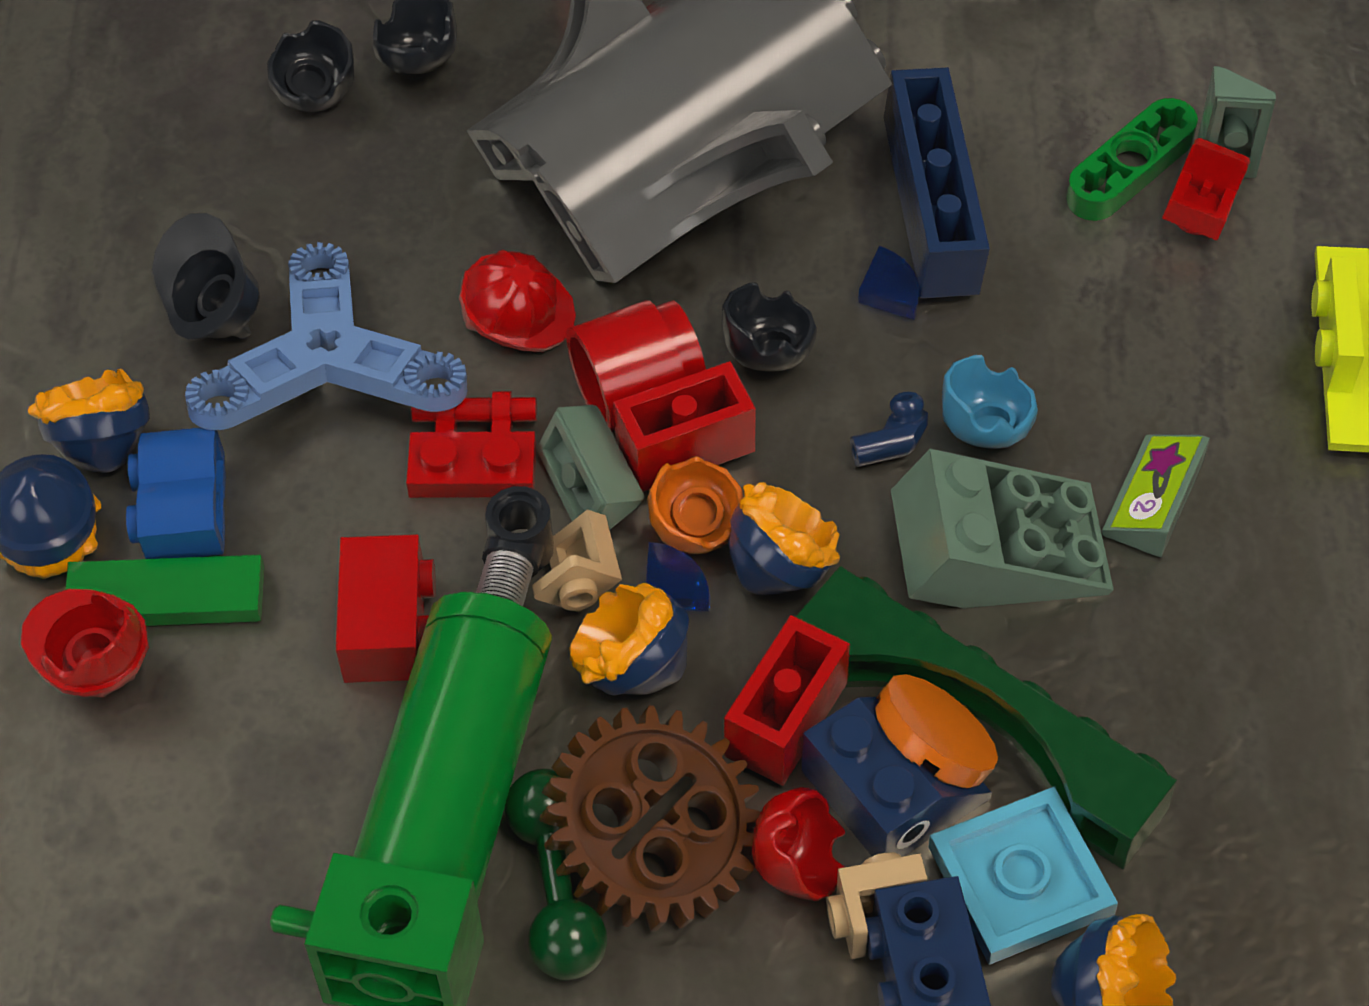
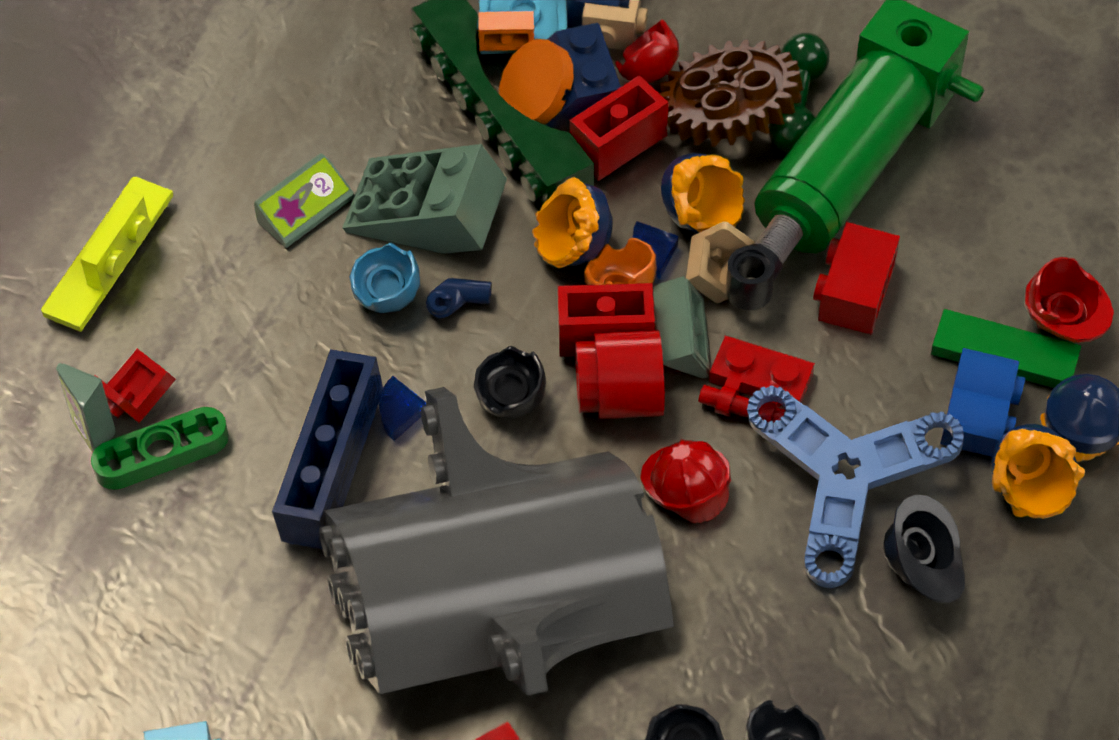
camera: 160 degrees left, 0 degrees up
none -> orange piece [479,11,534,51]

